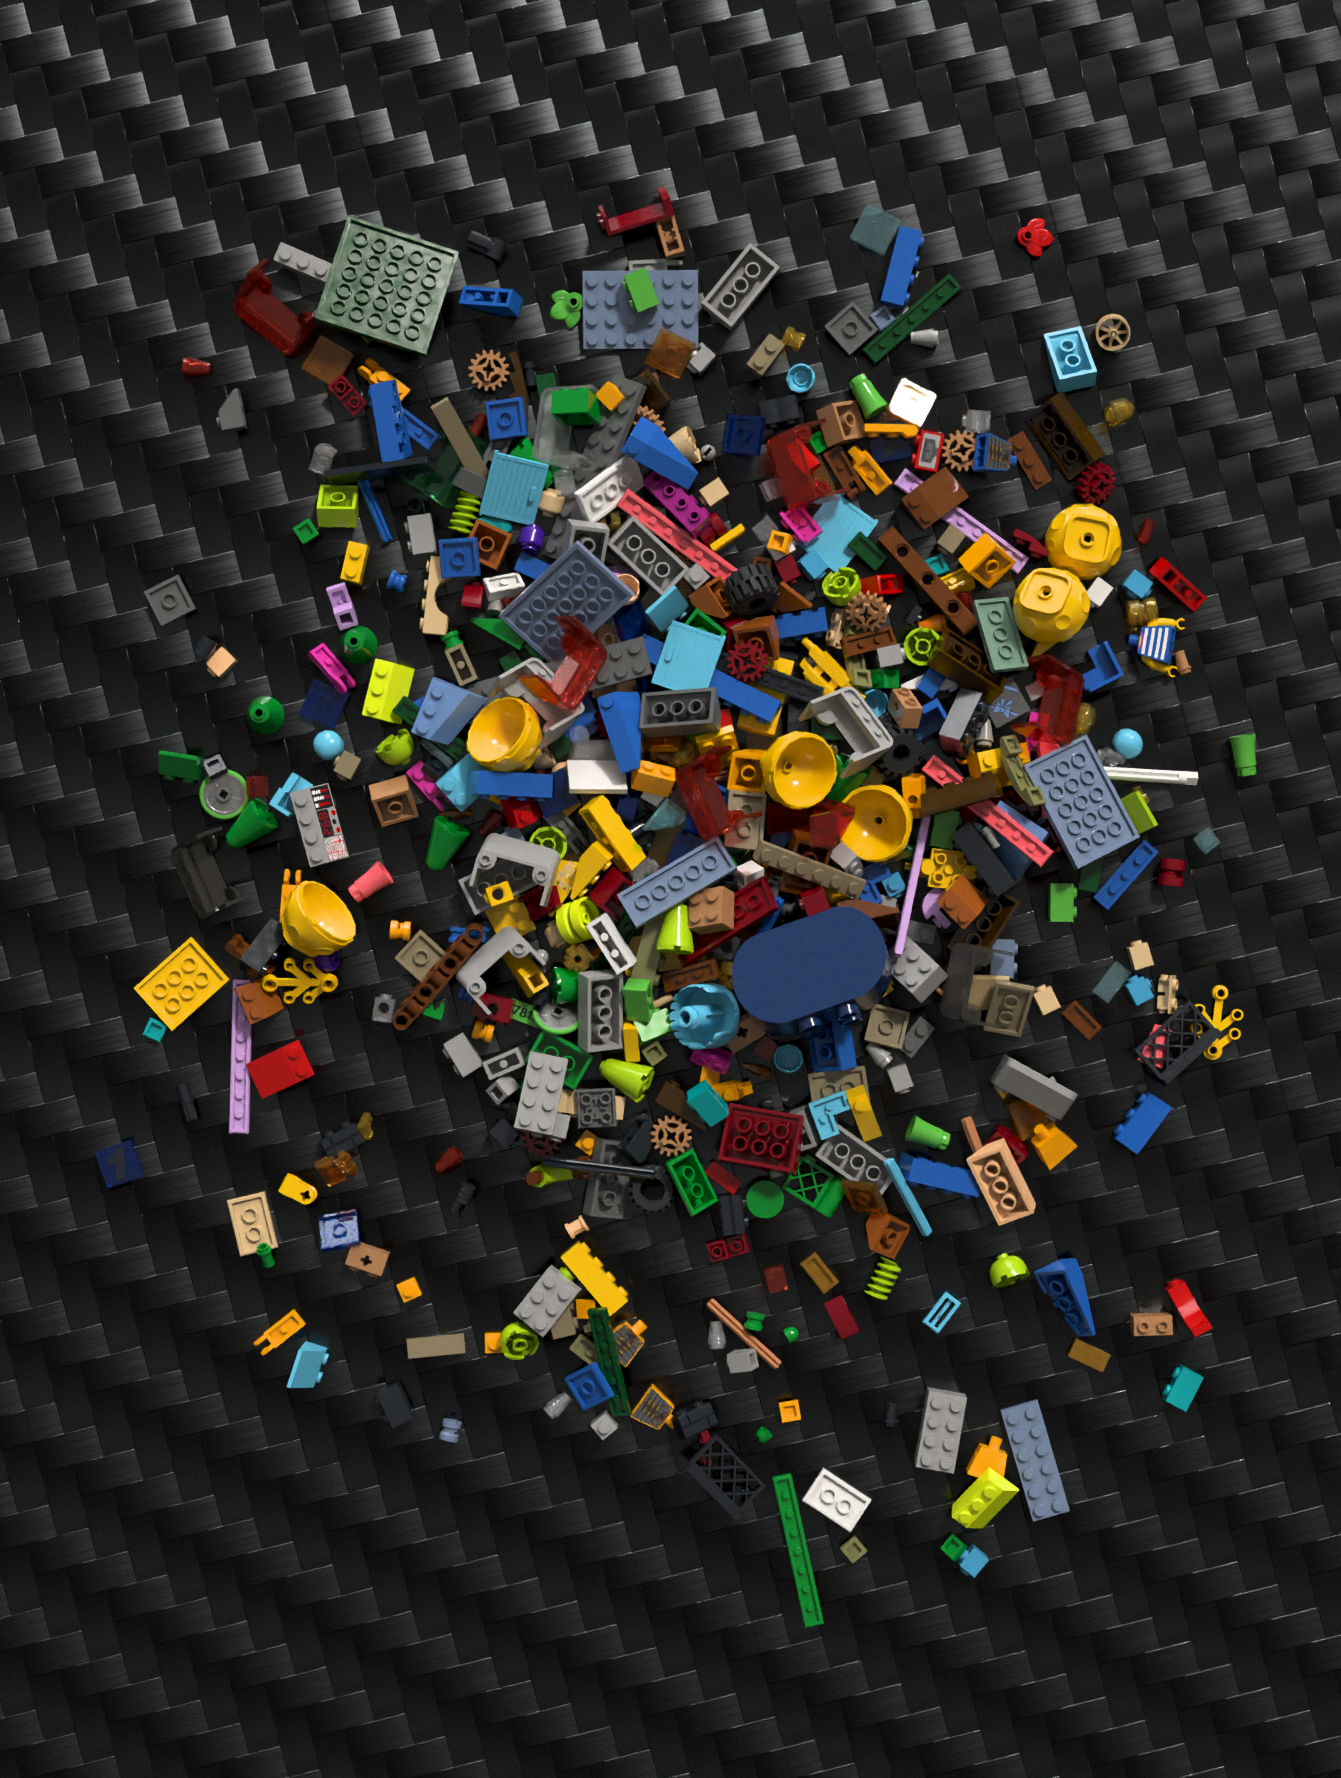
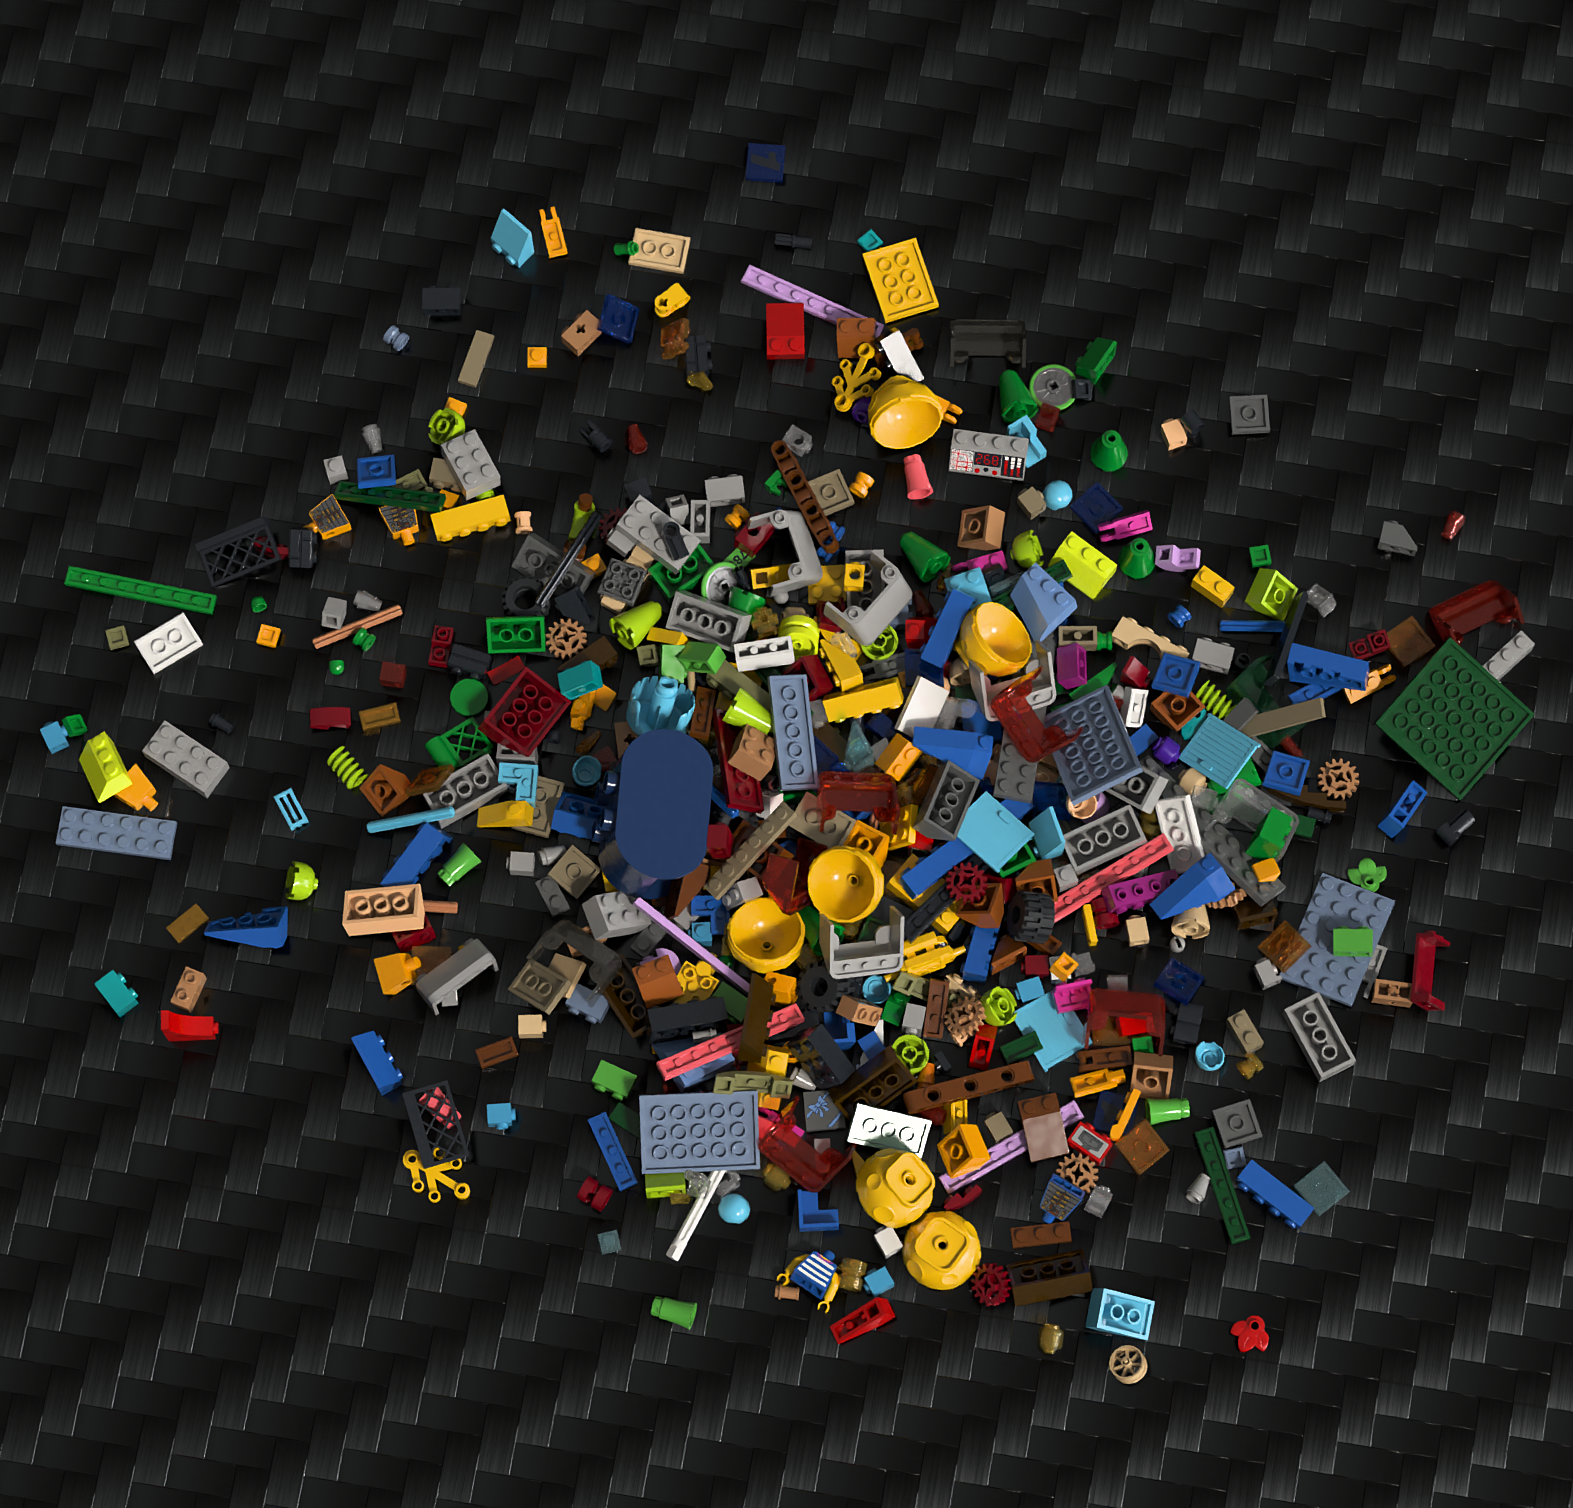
camera: 115 degrees right, 15 degrees down
dark pink bracket [690,1047,733,1075] -> none
teal tile [924,553,950,576] -> none
clear light blue tile [1092,961,1131,1003] -> none
tan brick [1126,940,1154,970] -> none
clear red pin [1137,519,1156,545] -> none
tan hinge [1157,975,1179,1014] -> none
none -> black piece [660,521,689,561]
none -> clear bracket [684,1169,712,1199]
none -> magenta brick [1055,643,1087,689]

